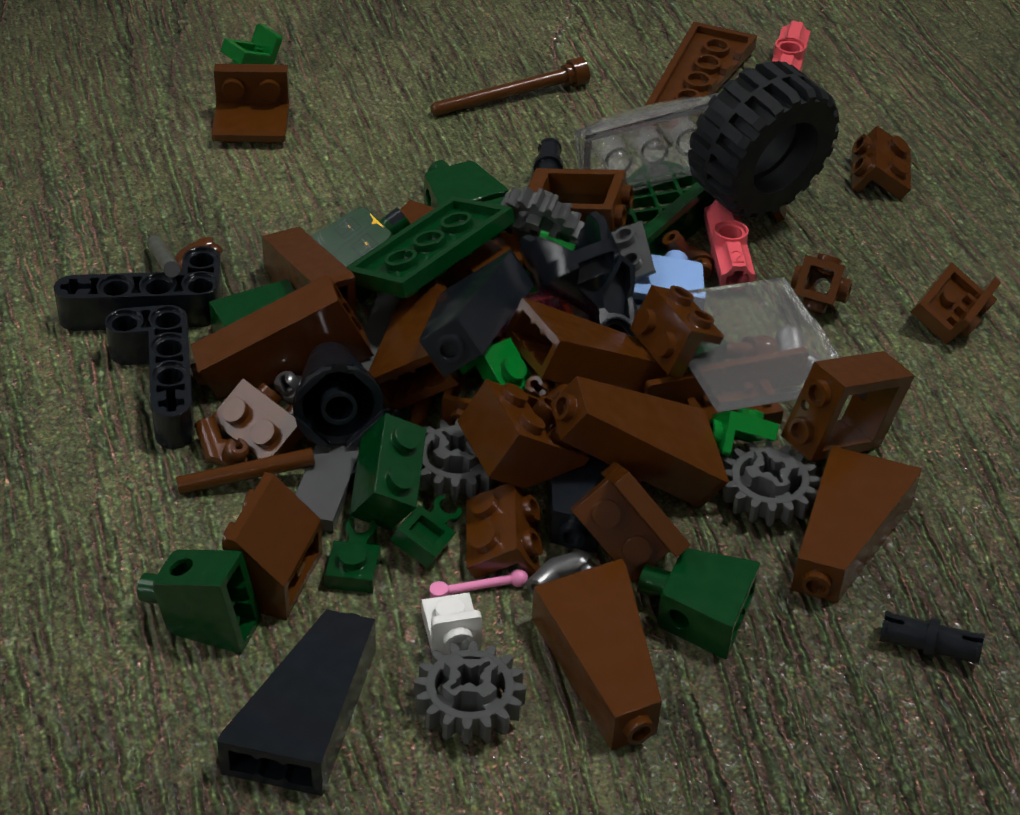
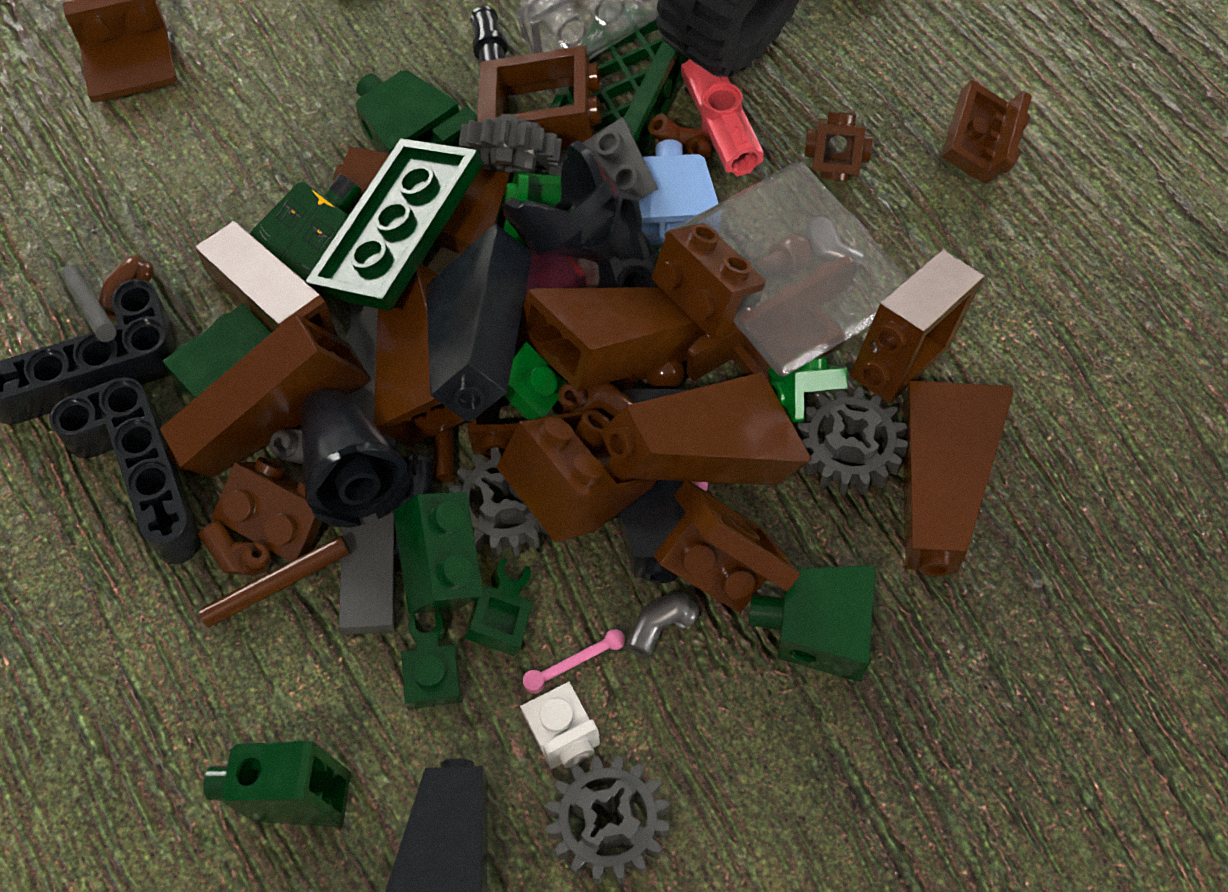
camera: 10 degrees left, 20 degrees up
reddish brown slope [222,472,323,620] -> none
reddish brown bracket [466,483,543,579] -> none
reddish brown slope [532,558,662,750] -> none
black pin [879,610,985,665] -> none

